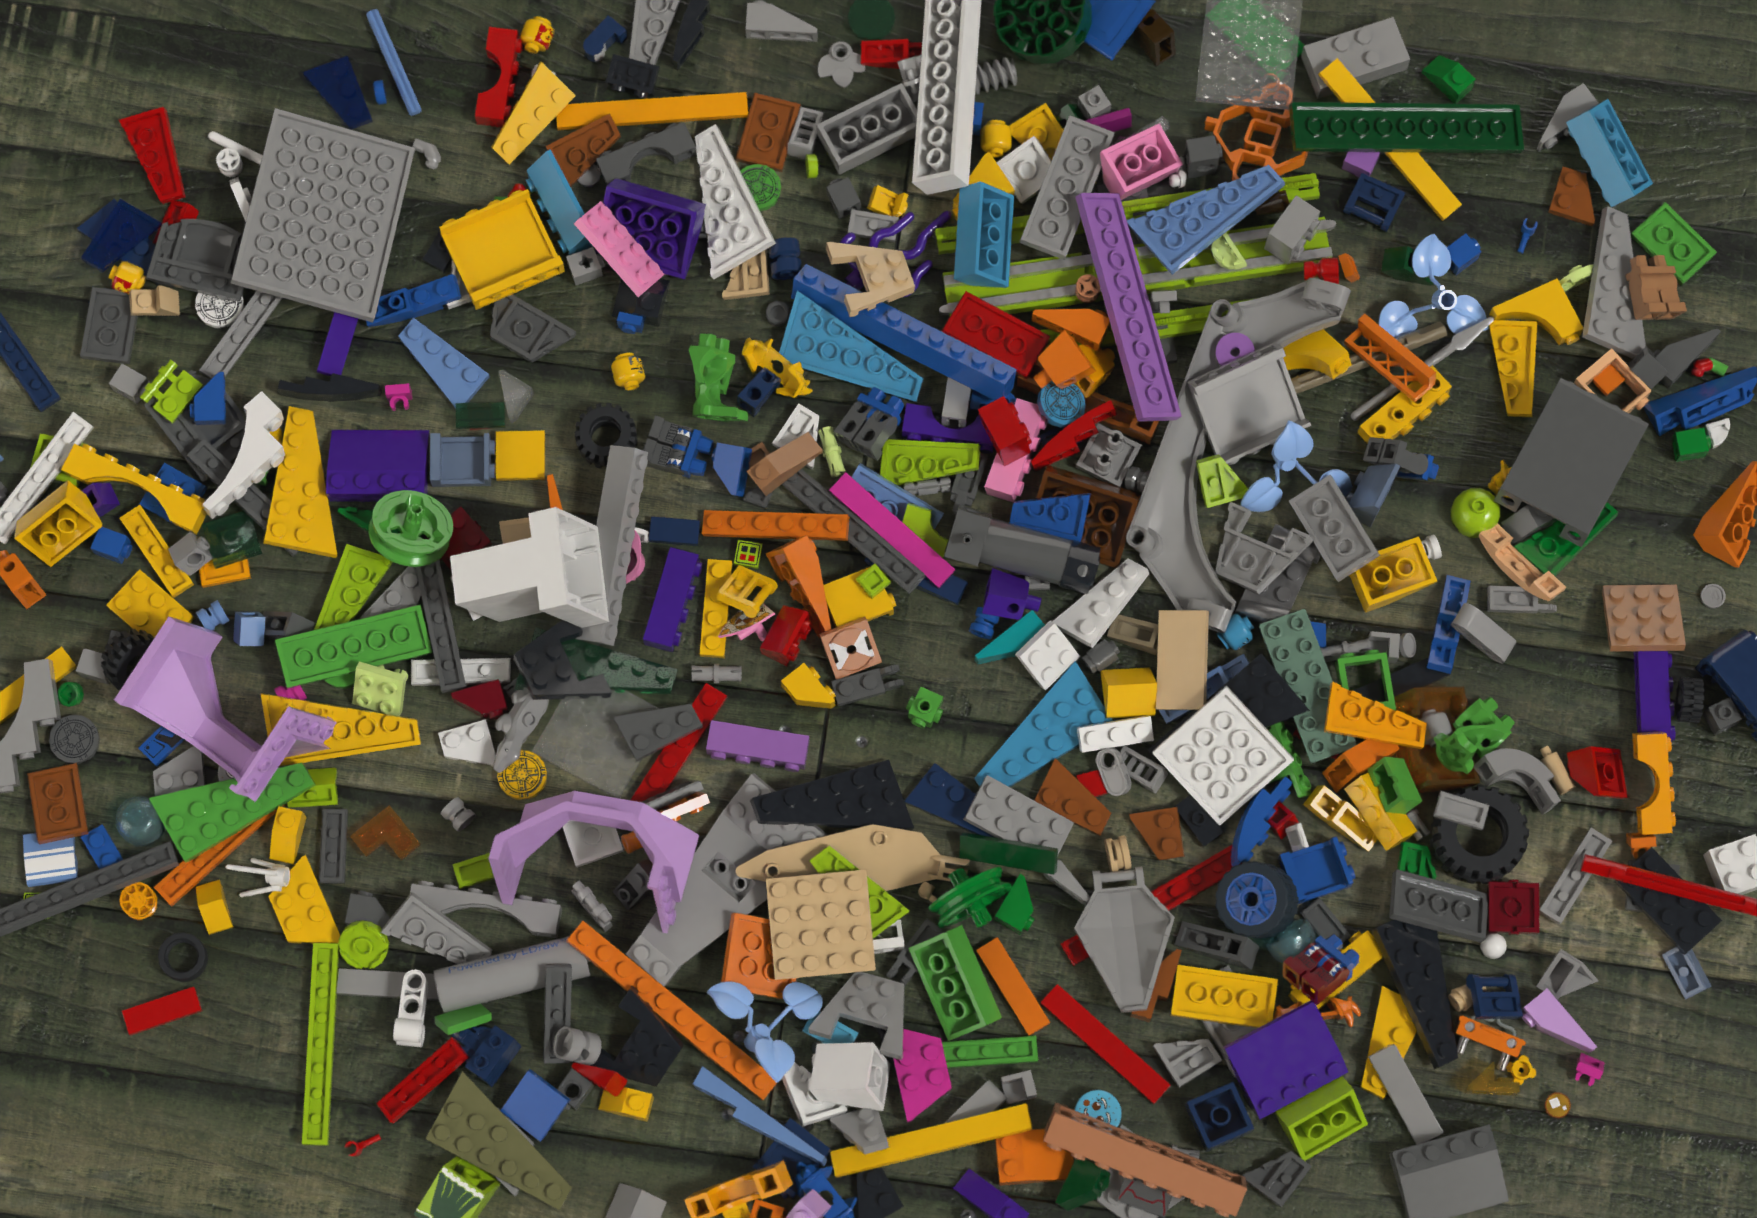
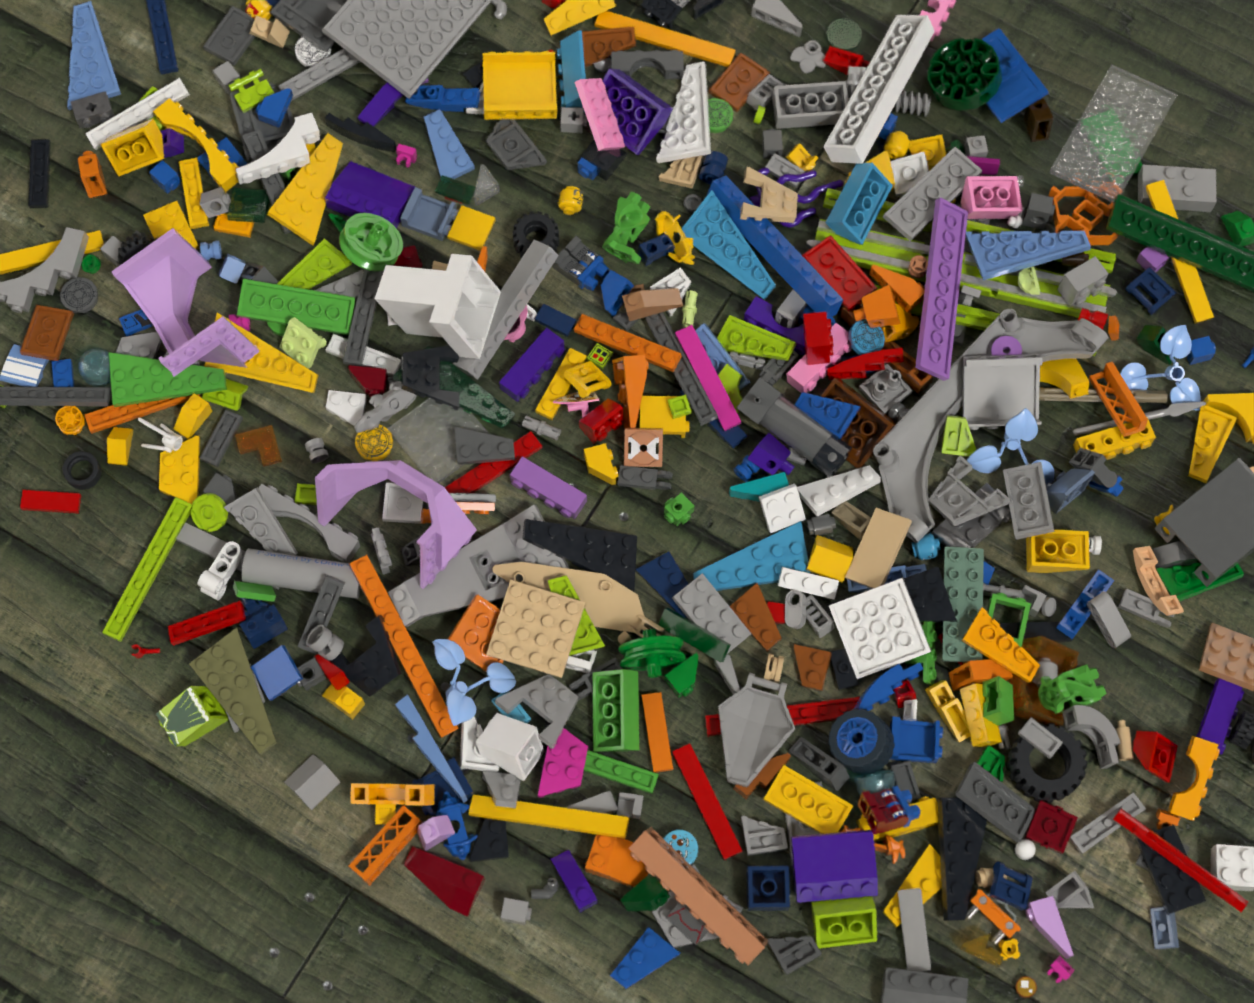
camera: 20 degrees right, 5 degrees down
dark grey hips [834,387,905,461] -> none
lime cylinder [1450,488,1500,538] -> none

